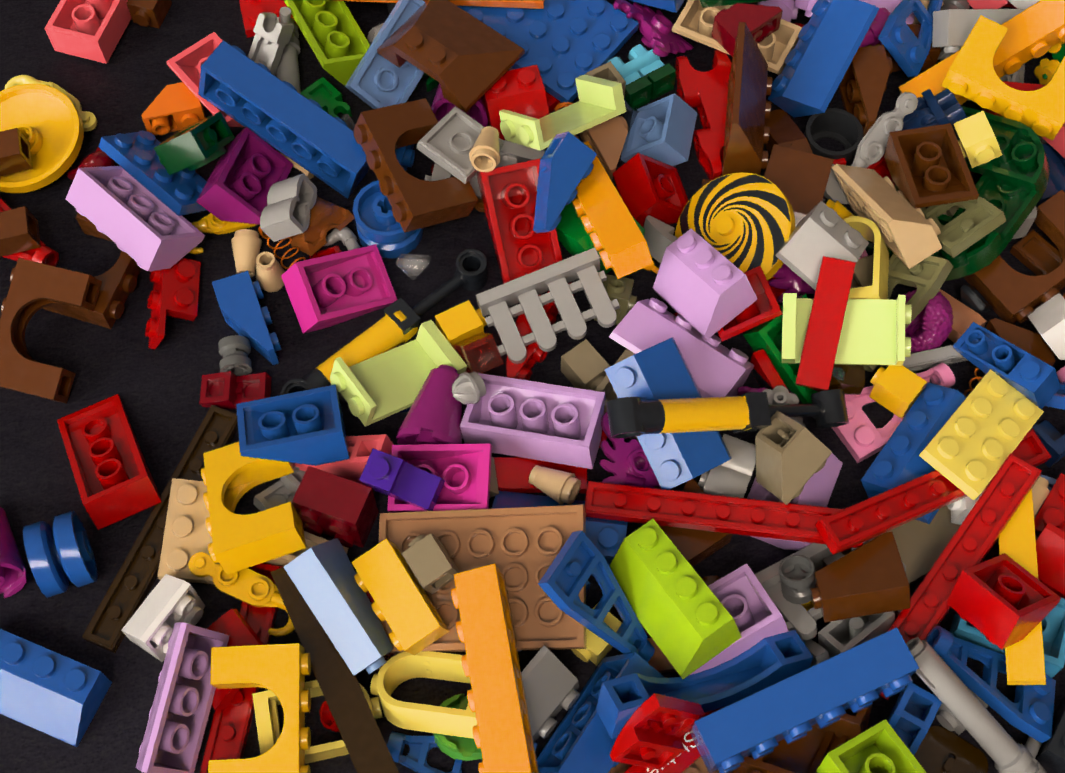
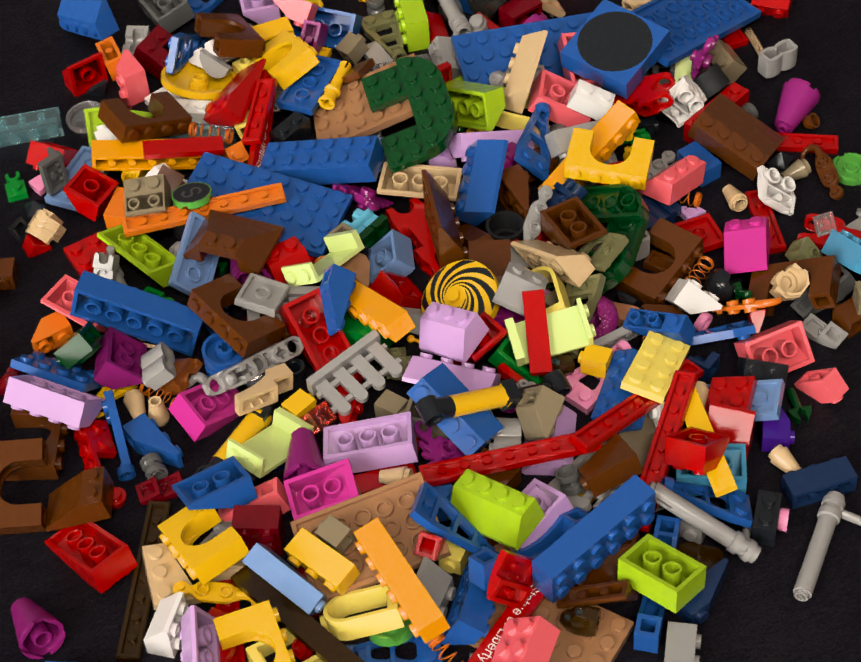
camera: 15 degrees left, 15 degrees down
blue wheel [23,511,98,598] -> none
dark purple arch [359,448,445,511] -> none
light grey plate [452,371,486,404] -> none
tan cone [469,126,500,172] -> none
dark red slope [712,3,783,57] -> none
light yellow brick [953,111,1002,168] -> none
none -> reddish brown slope [45,466,114,532]
none -> blue plate [101,390,136,481]
none -> red plate [112,487,127,509]
none -> light grey piece [202,336,304,397]
none -> tan slope [234,363,293,416]
none -> red slope [414,531,446,561]

